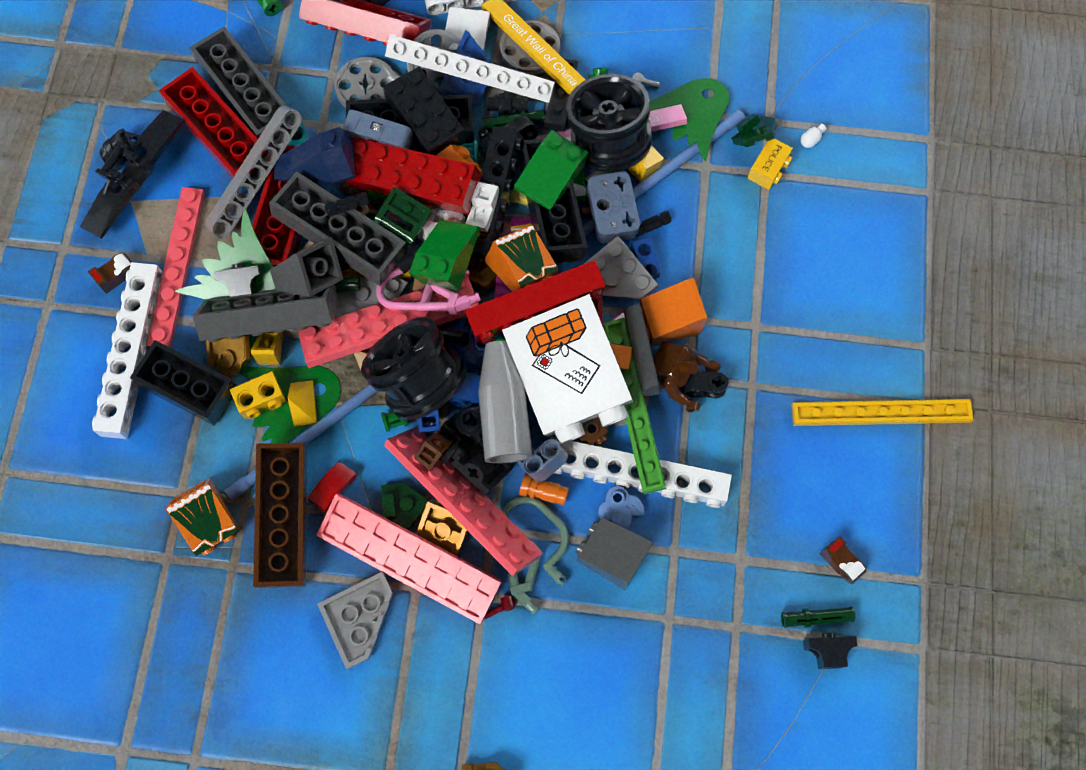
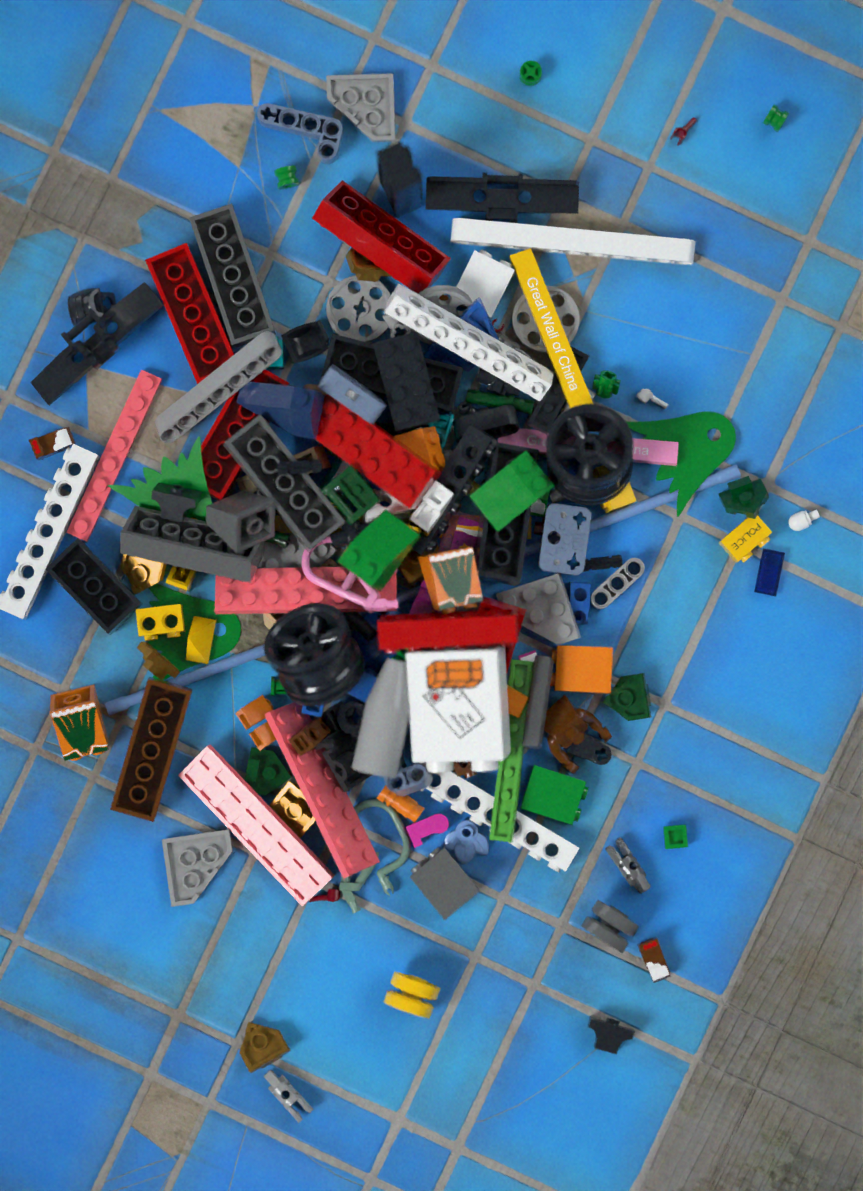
camera: 20 degrees right, 15 degrees up
red slope [308,461,356,512] -> none
dark green pin [781,606,855,628] -> none
yellow tile [791,399,974,426] -> none
none -> pearl gold plate [136,641,180,680]
none -> orange piece [235,695,277,751]
none -> black piece [281,320,329,364]
none -> pearl gold plate [346,248,391,282]
none -> yellow wheel [384,971,441,1019]
none -> dark pink leg [406,814,449,848]
none -> green panel [520,765,589,825]
none -> dark grey wheel [581,900,640,953]
none -> light grey beam [590,558,645,610]
none -> dark green plate [603,673,652,721]
none -> dark grey hinge [605,838,651,894]
none -> green plate [663,824,688,849]
none -> clear blue tile [754,548,785,597]

